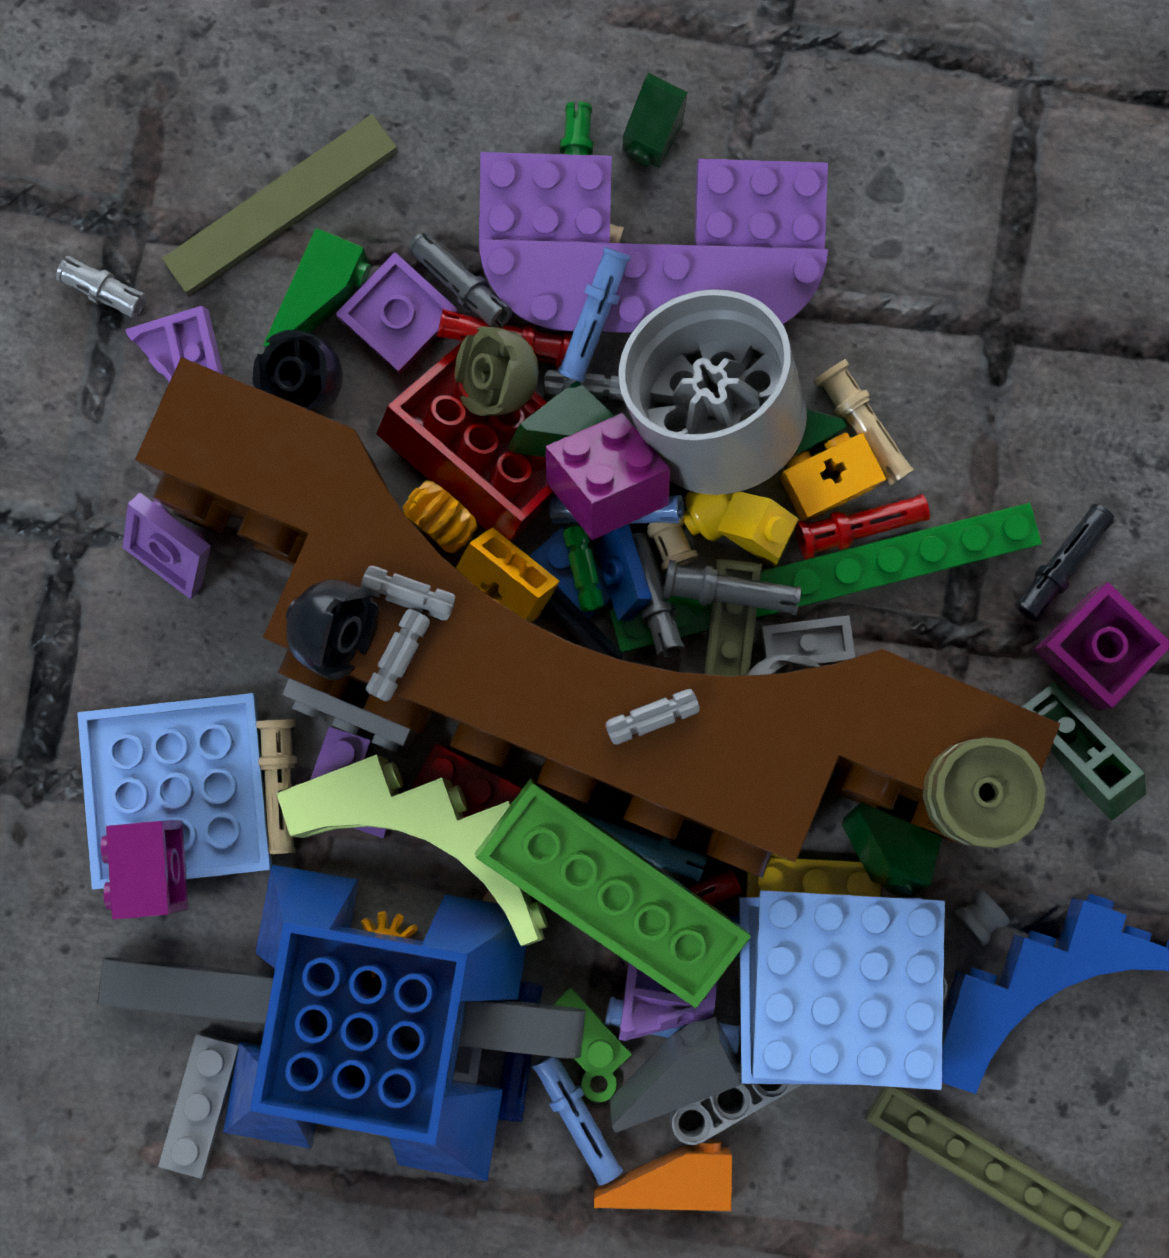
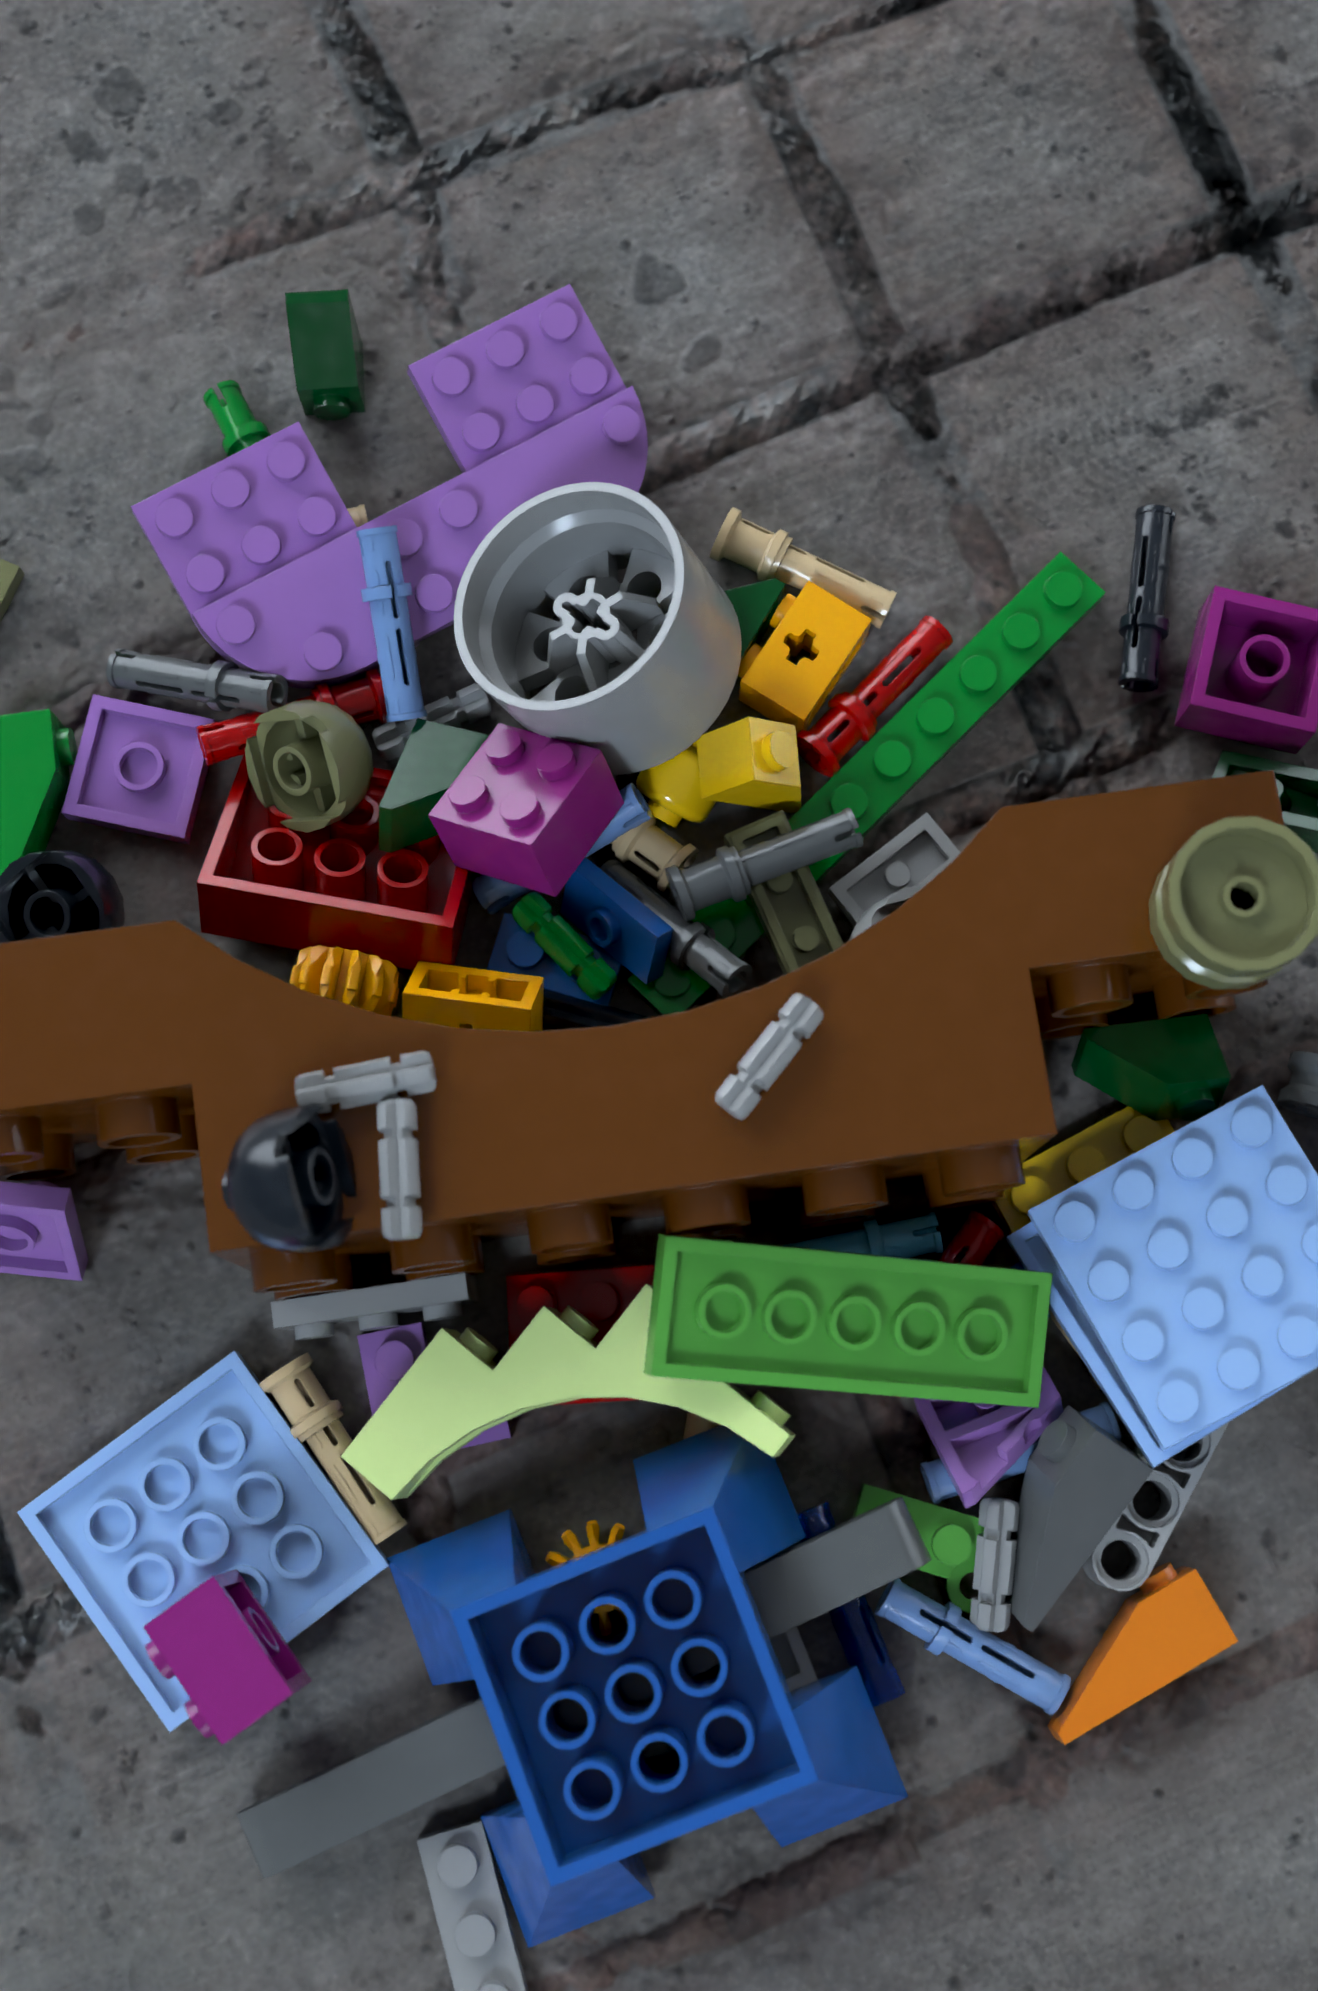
camera: 30 degrees left, 5 degrees down
none -> light grey axle [970,1497,1020,1632]

